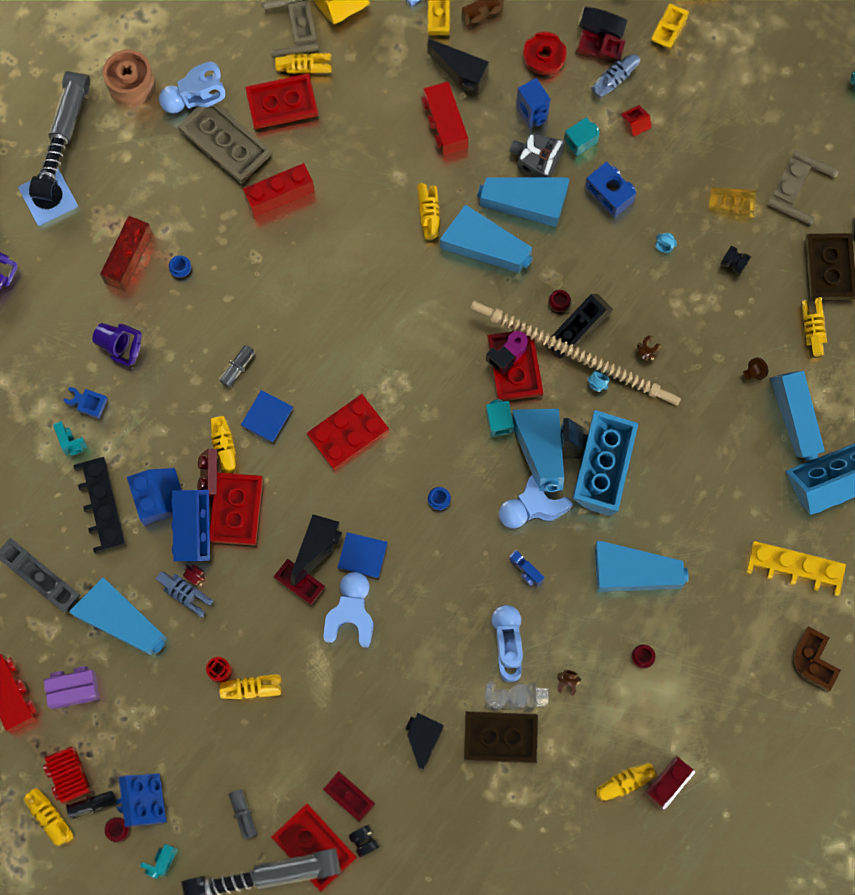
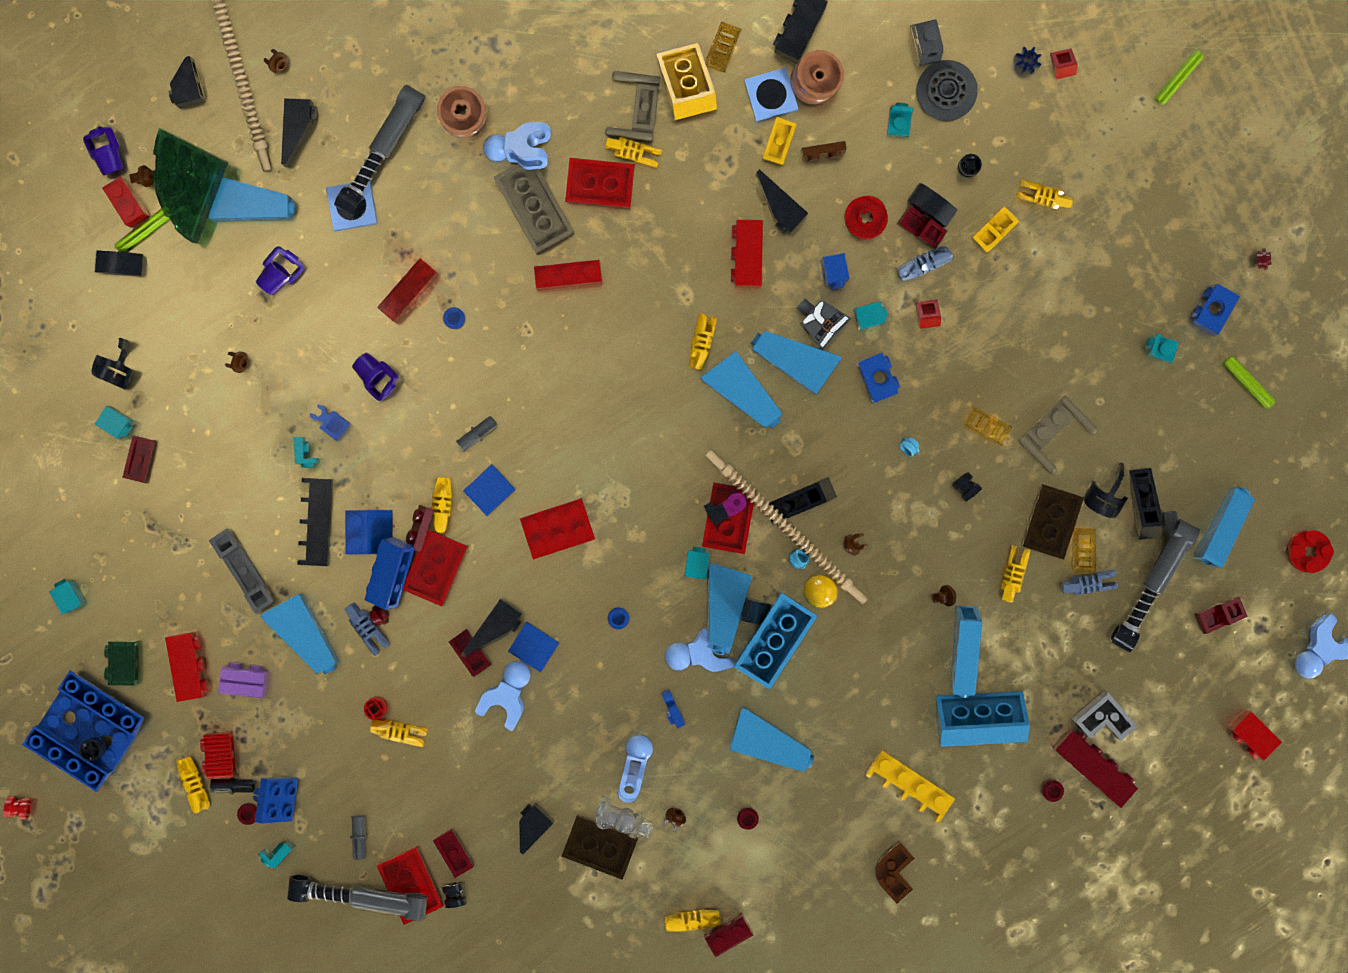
camera: 20 degrees right, 15 degrees up
dark red plate [548,290,571,312] -> none
none -> yellow hair [803,575,838,608]

